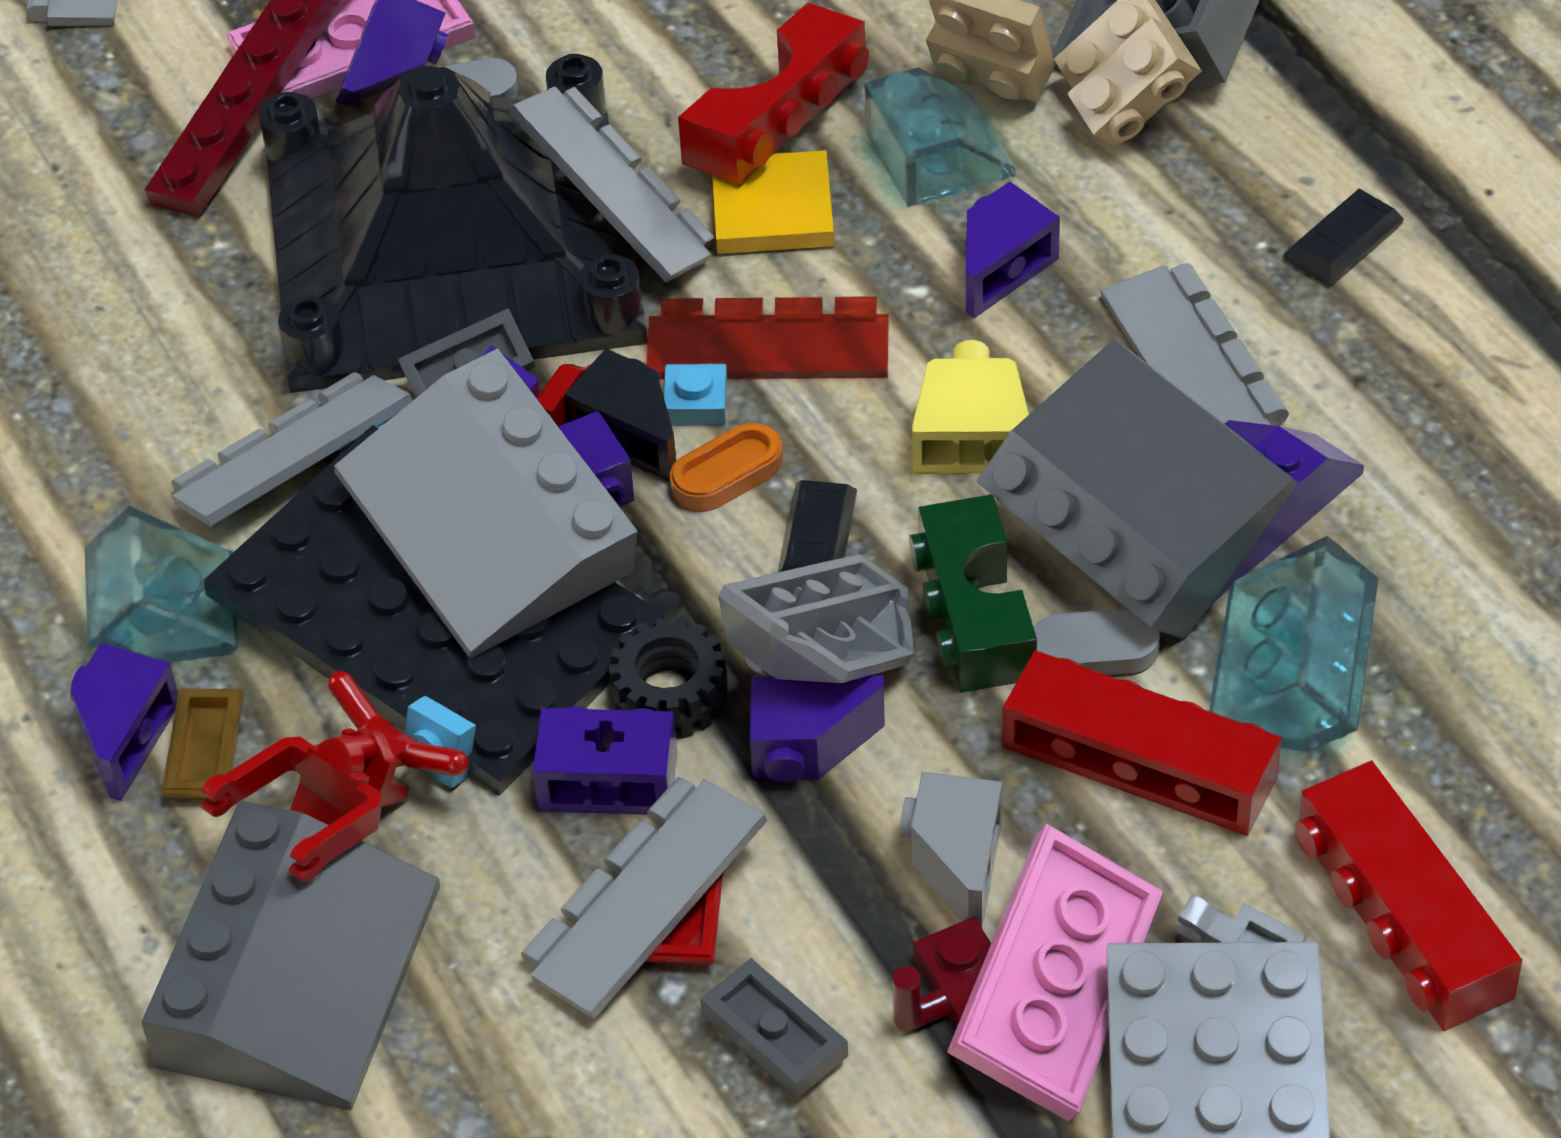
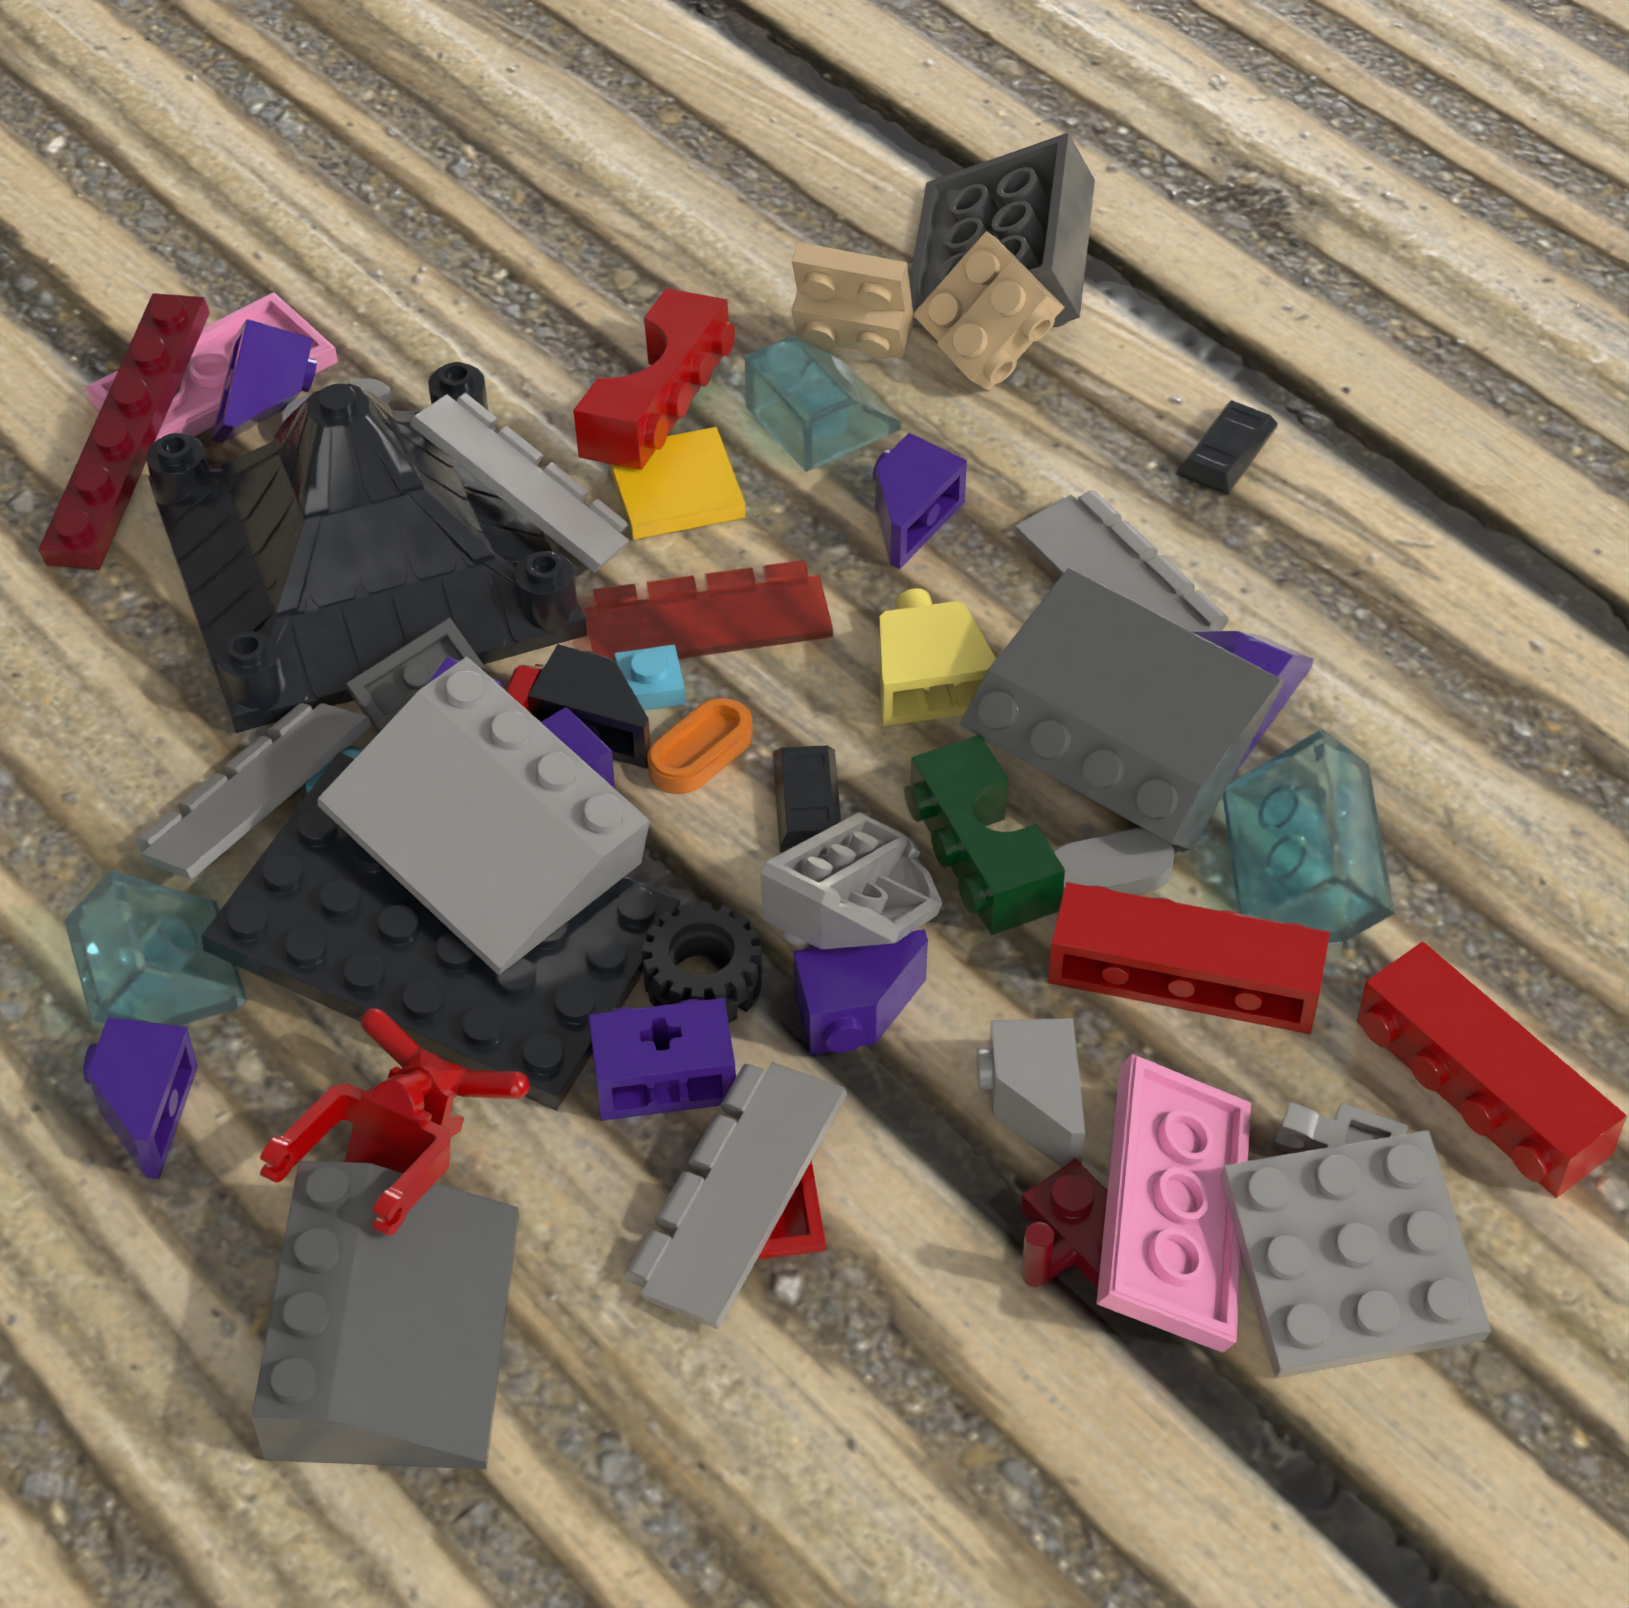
camera: 15 degrees left, 0 degrees up
pearl gold tile [161,689,244,800] -> none
medium azure plate [405,696,476,789] -> none
dark grey plate [700,958,848,1099] -> none

